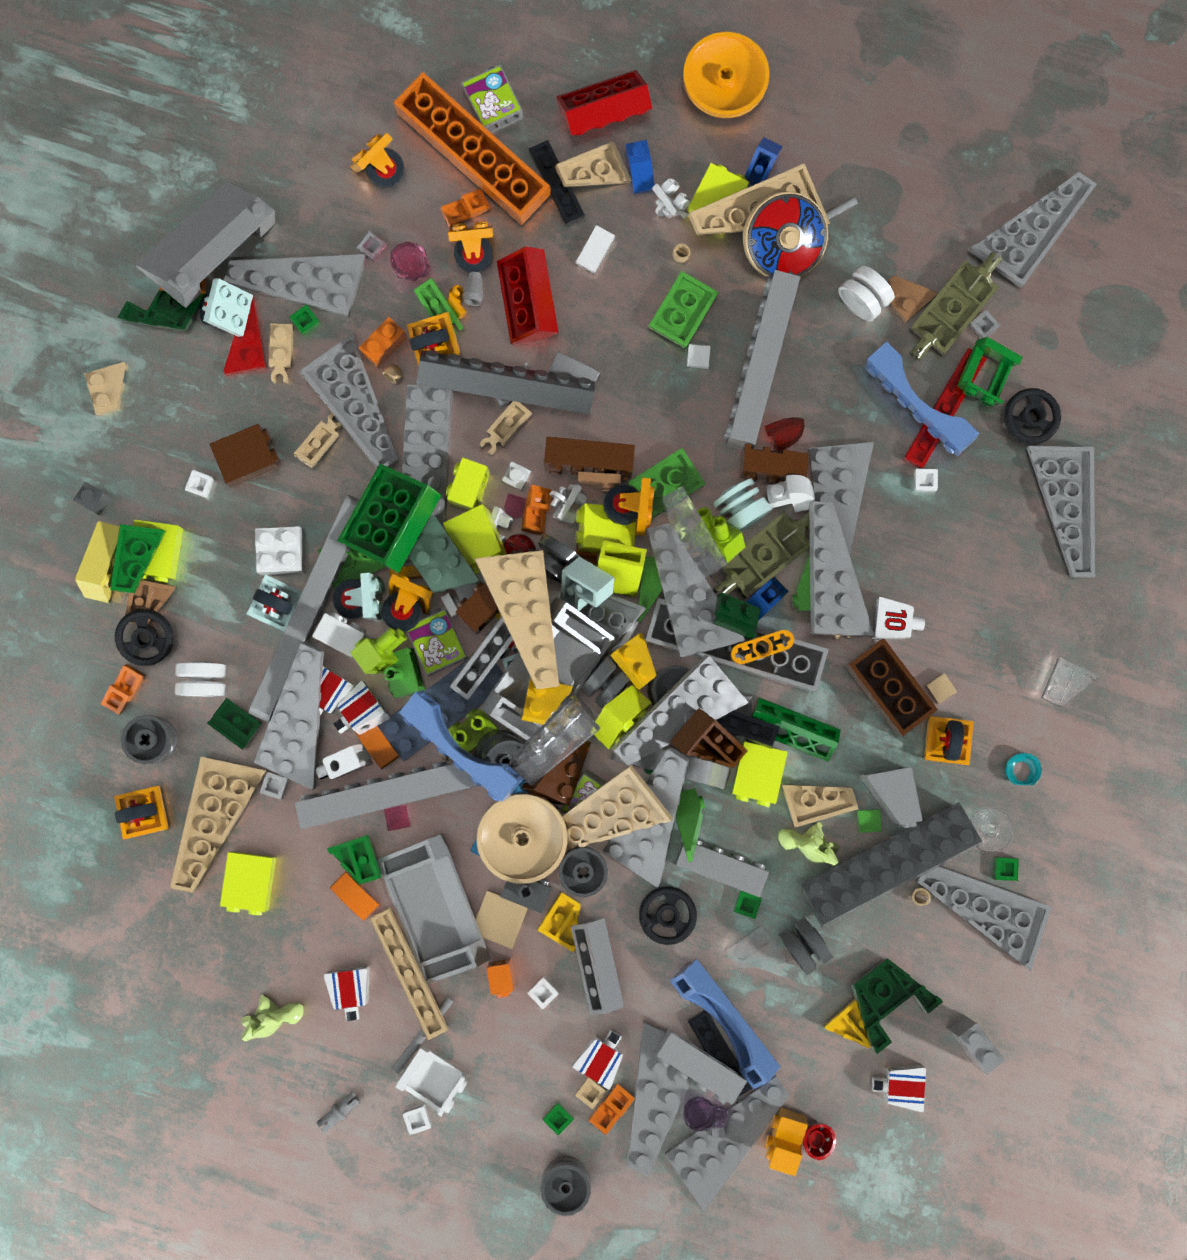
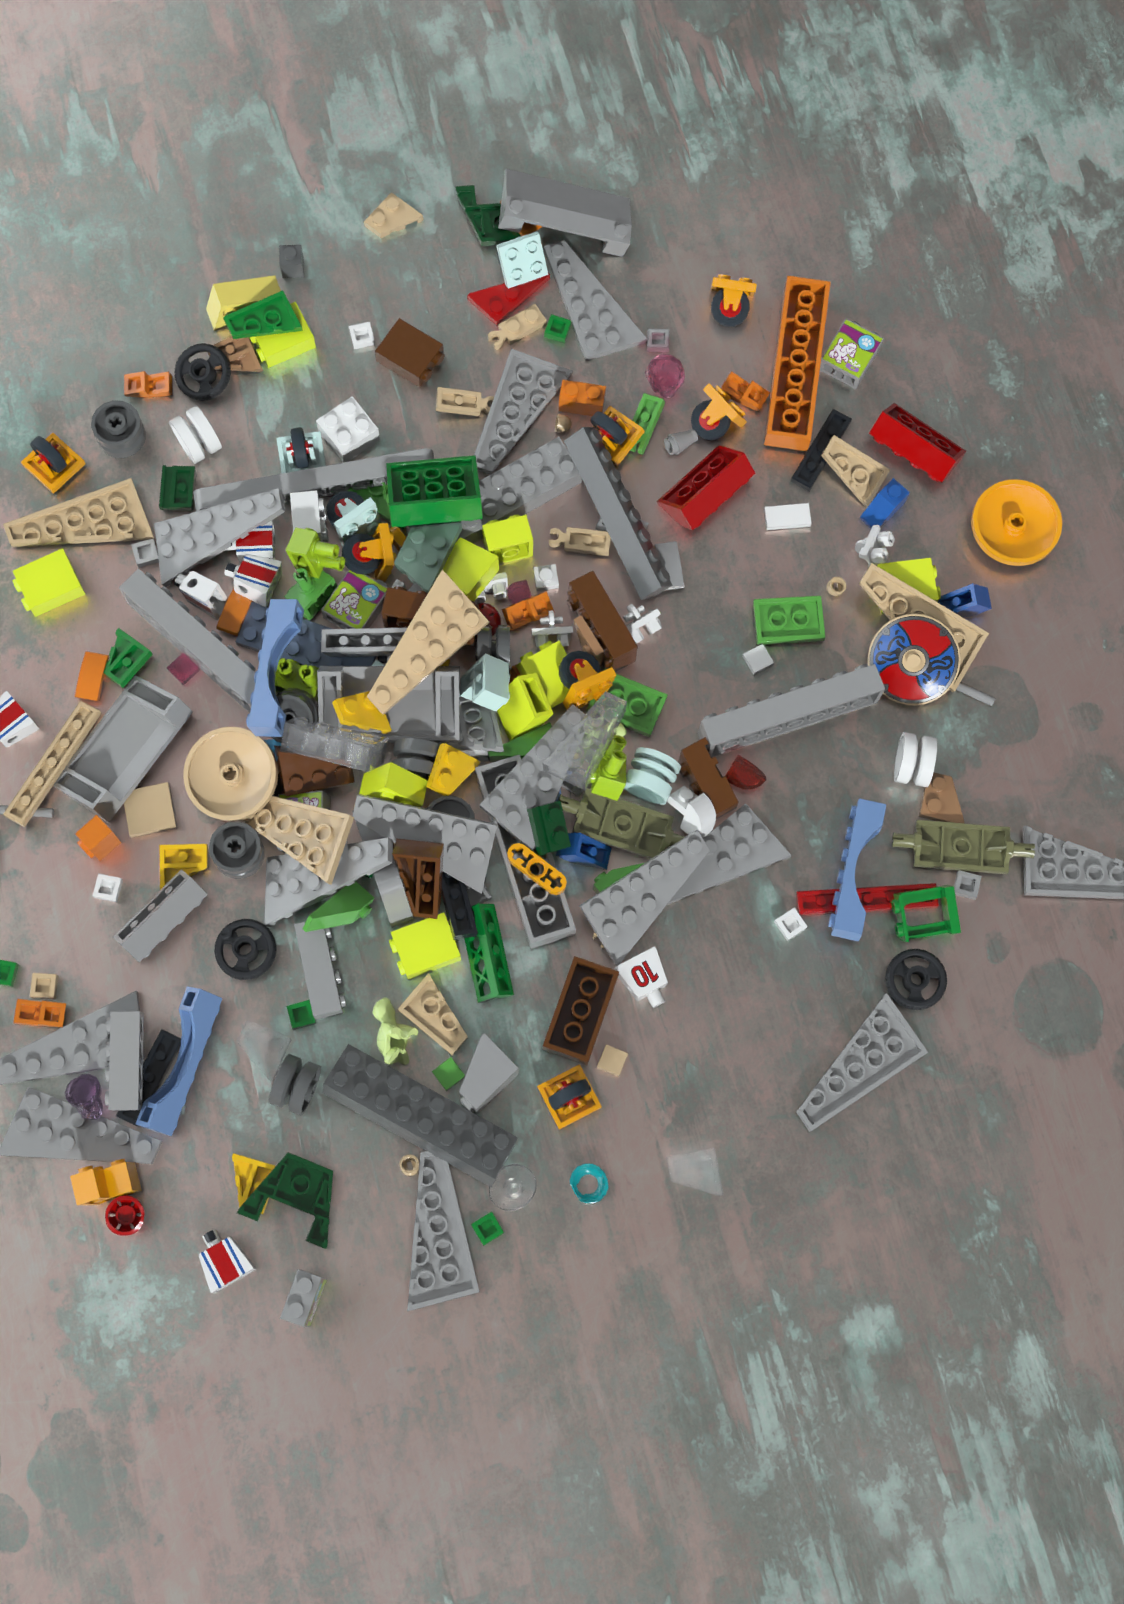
camera: 55 degrees right, 10 degrees down
light orange arm [447,285,467,319] -> none
dark grey brick [500,879,552,914] -> none
torso [572,1030,623,1090] -> none
none -> white hips [623,604,662,644]

